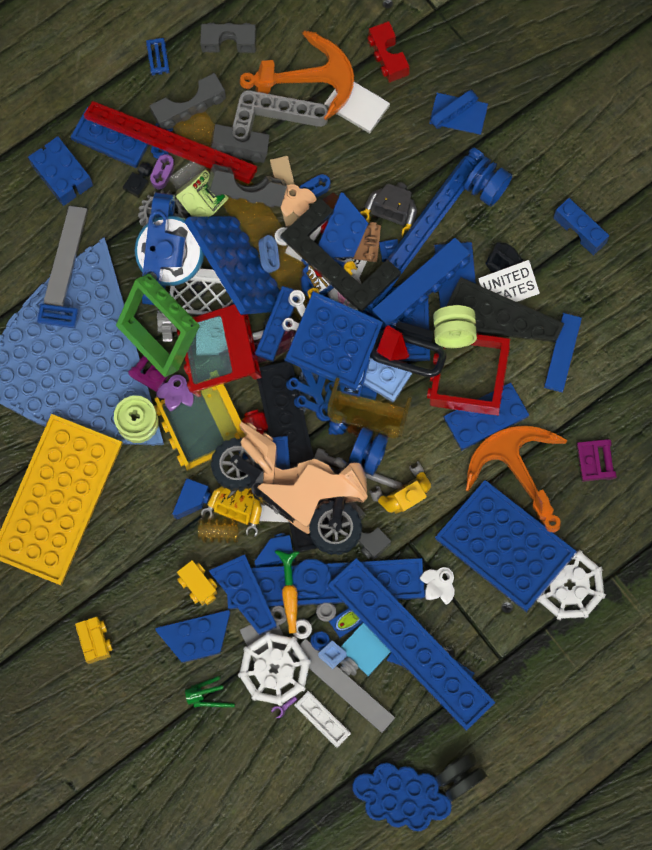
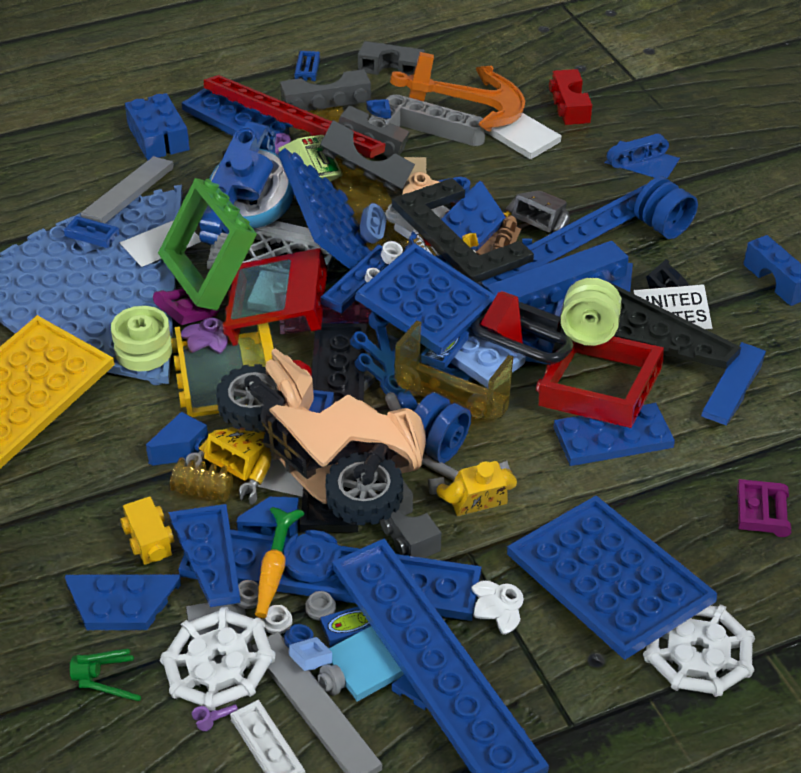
camera: 10 degrees right, 30 degrees down
orange piece [466,426,567,532] -> none
none -> white sticker [120,220,201,267]
none -> blue tile [366,99,391,118]

